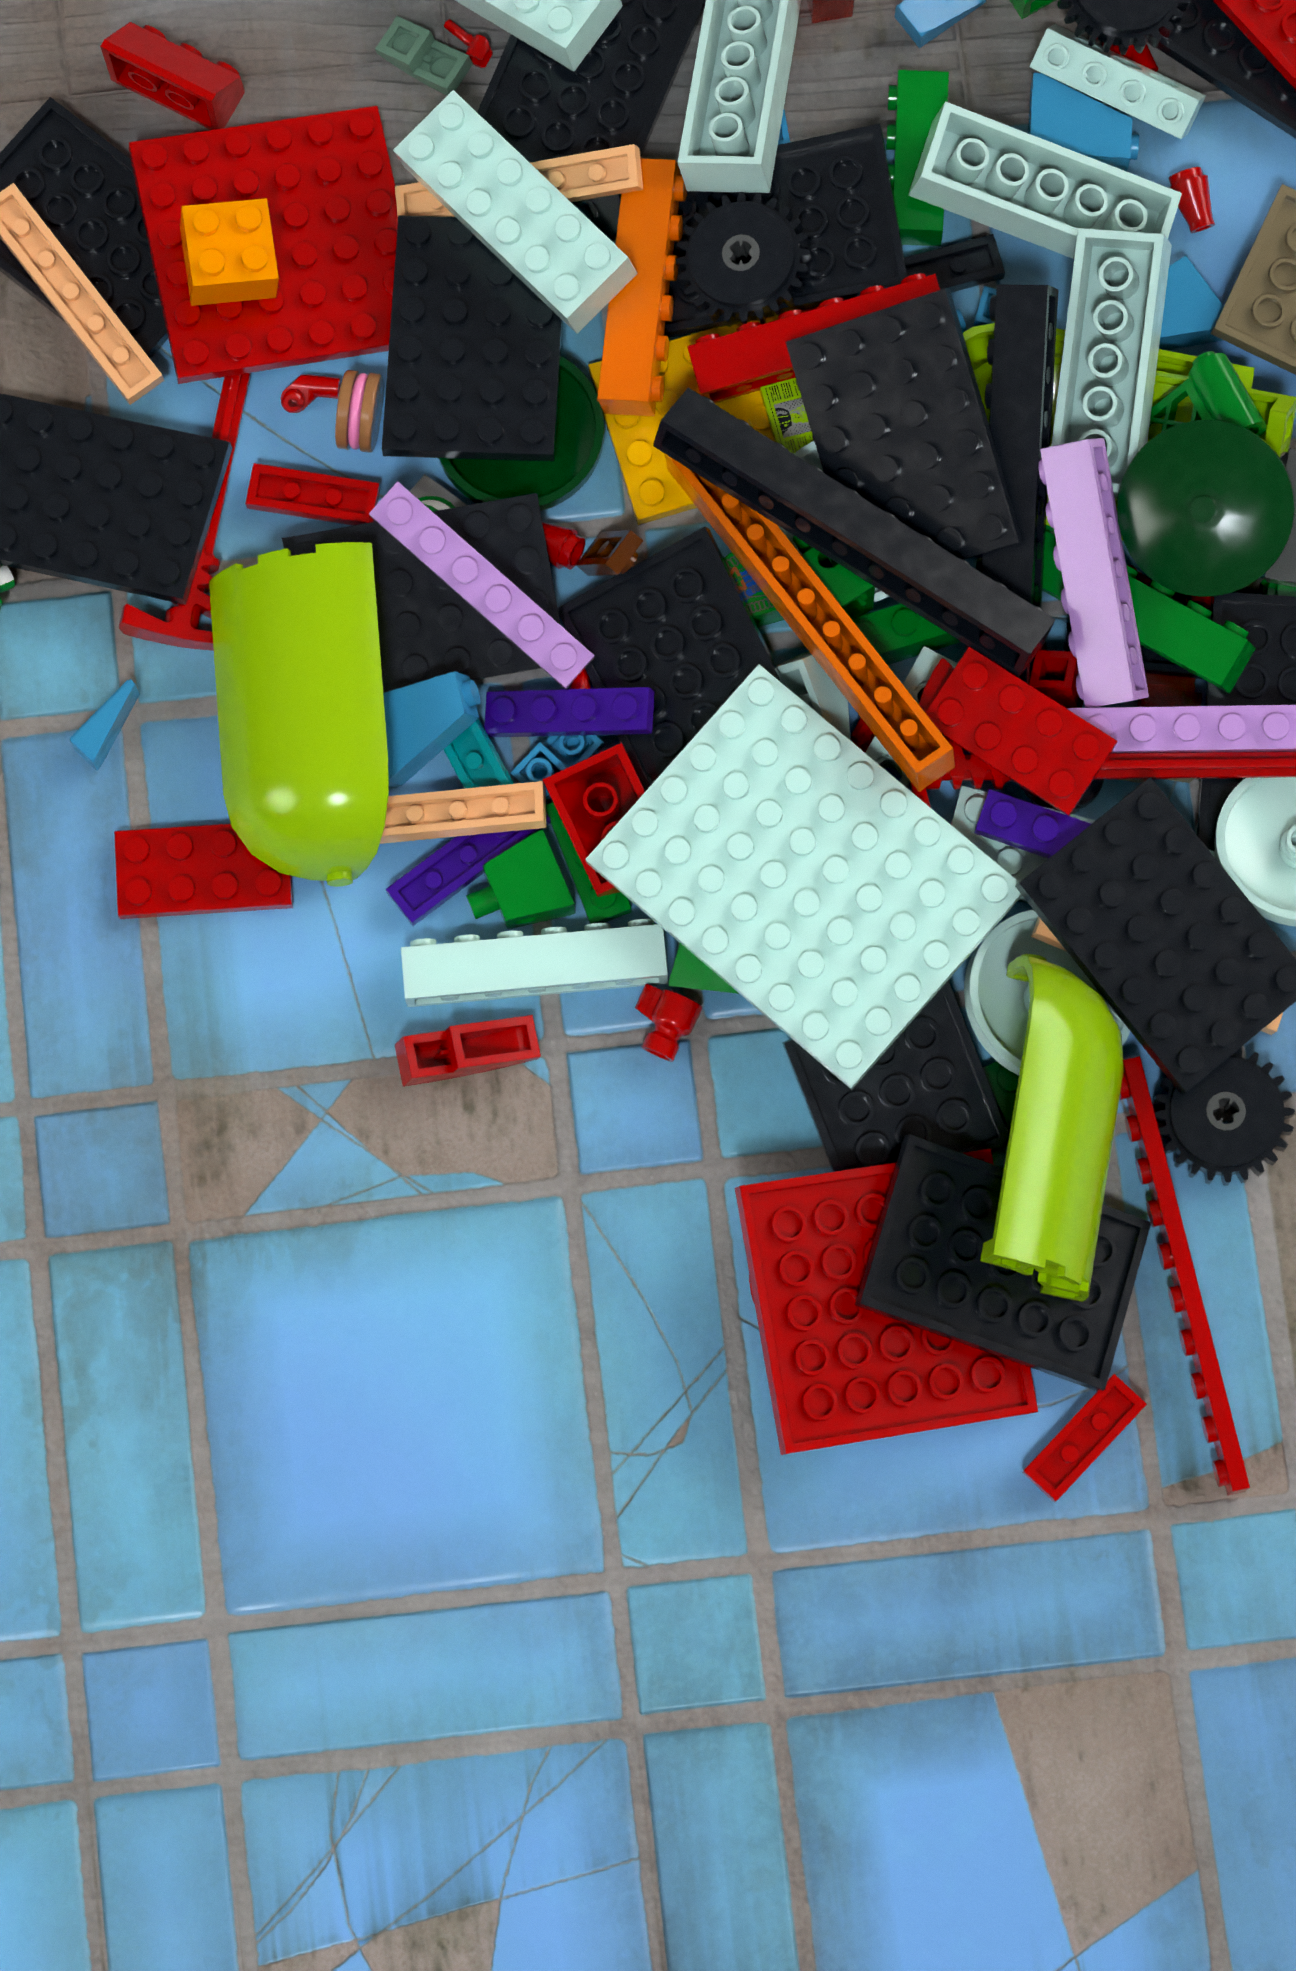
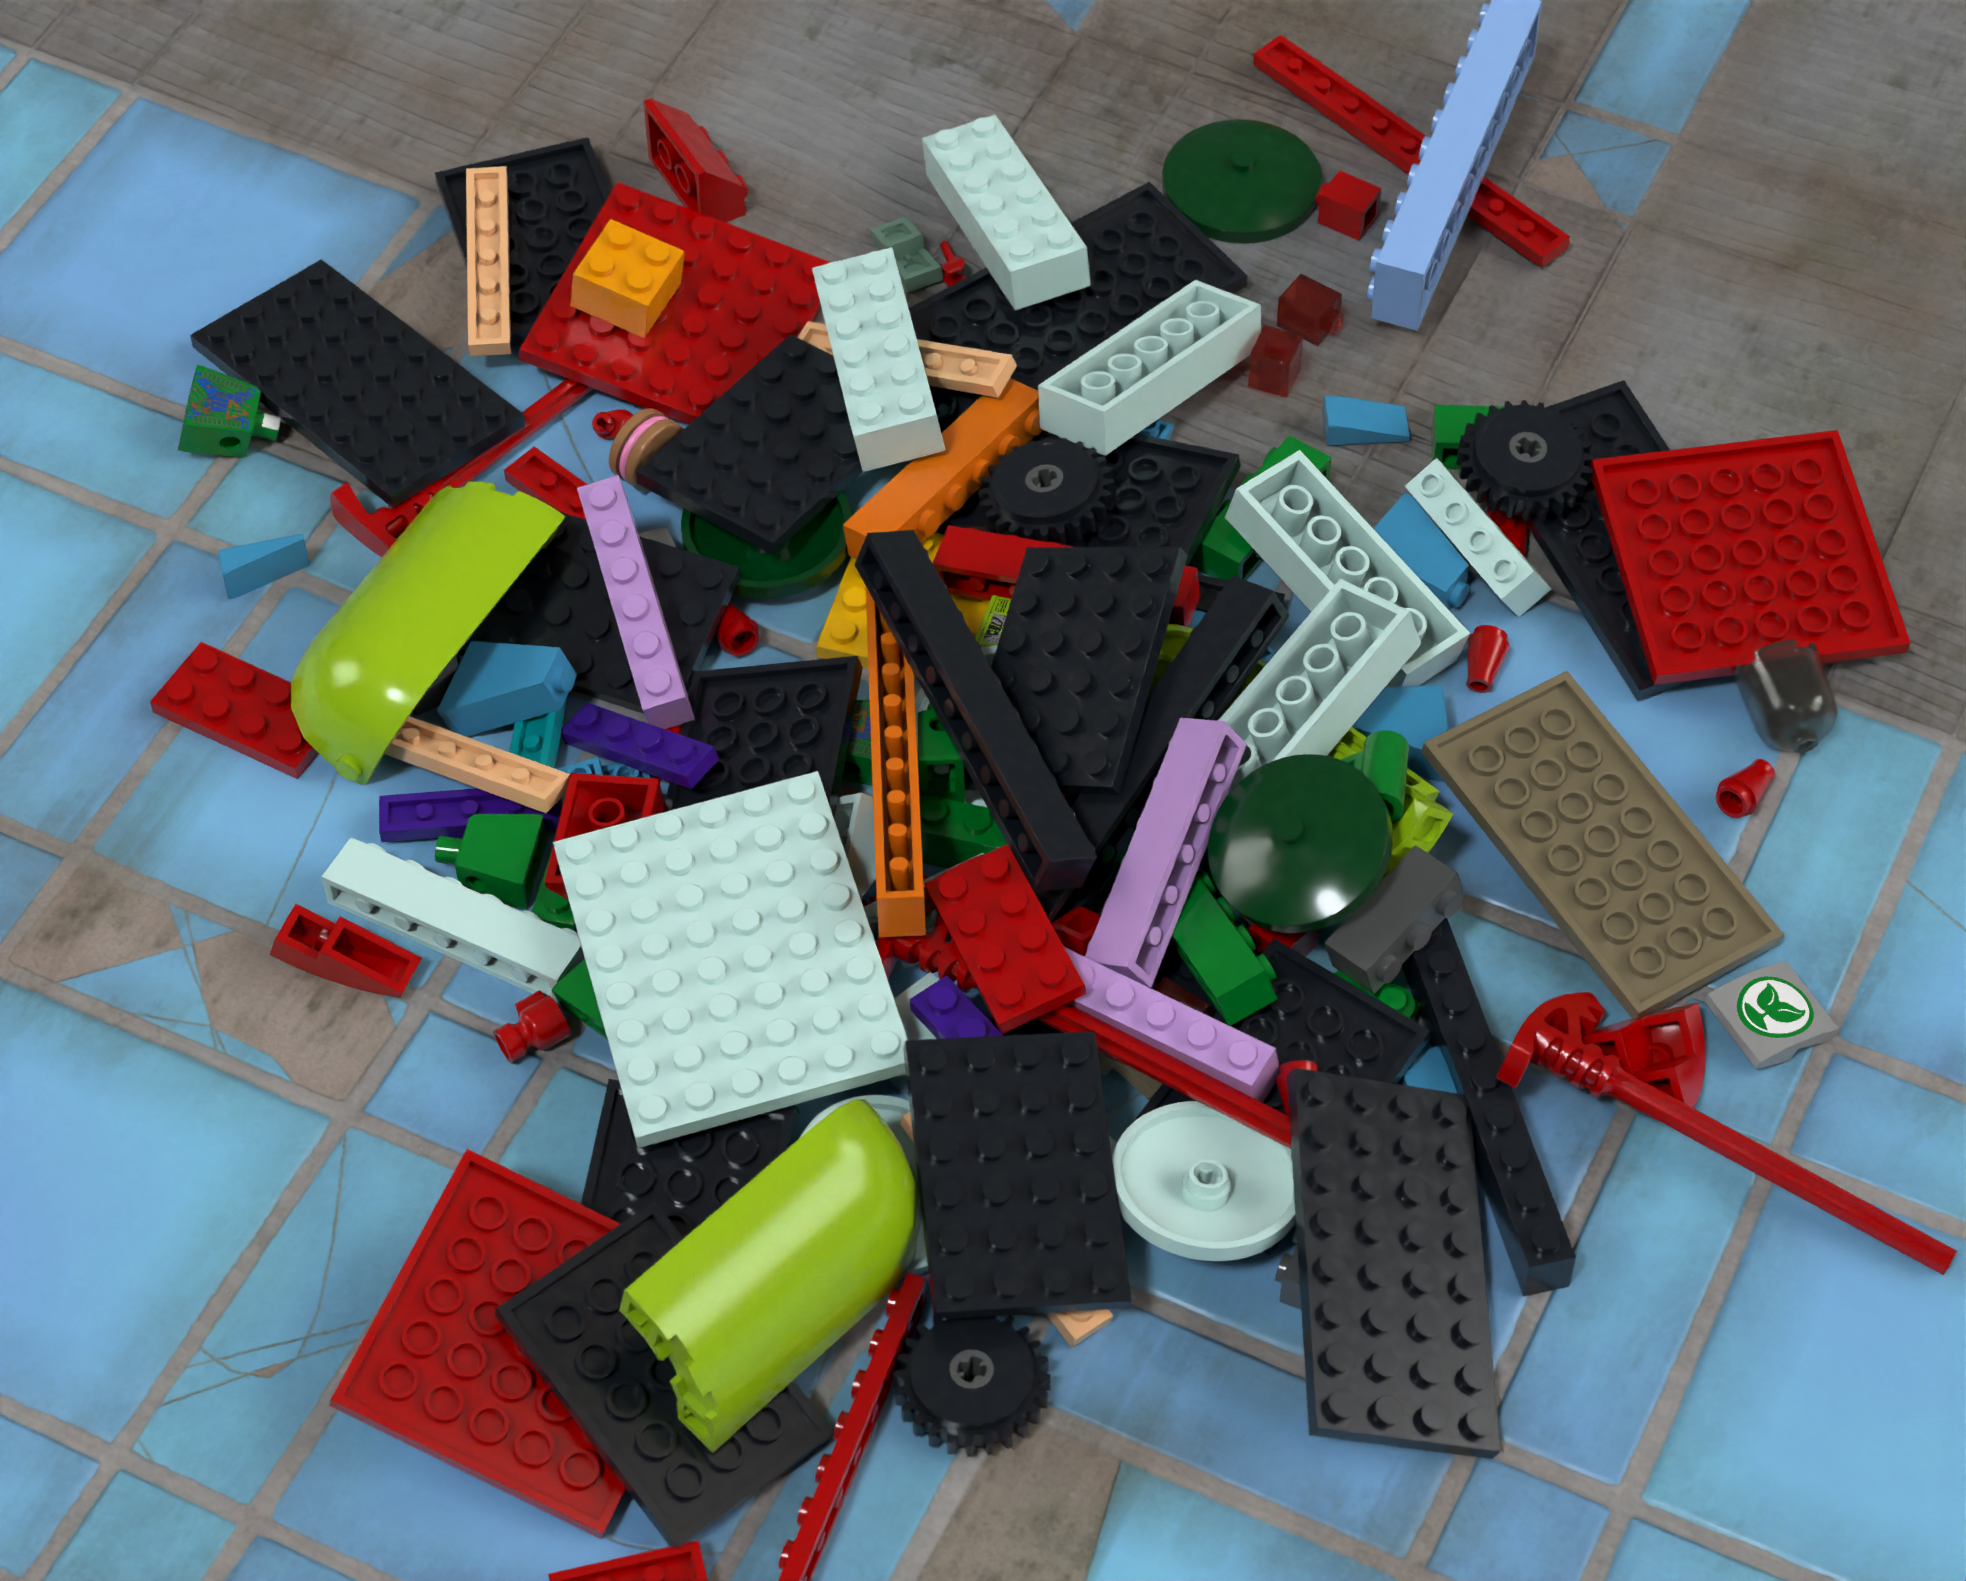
camera: 30 degrees right, 25 degrees down
reddish brown plate [576,530,643,576] -> none

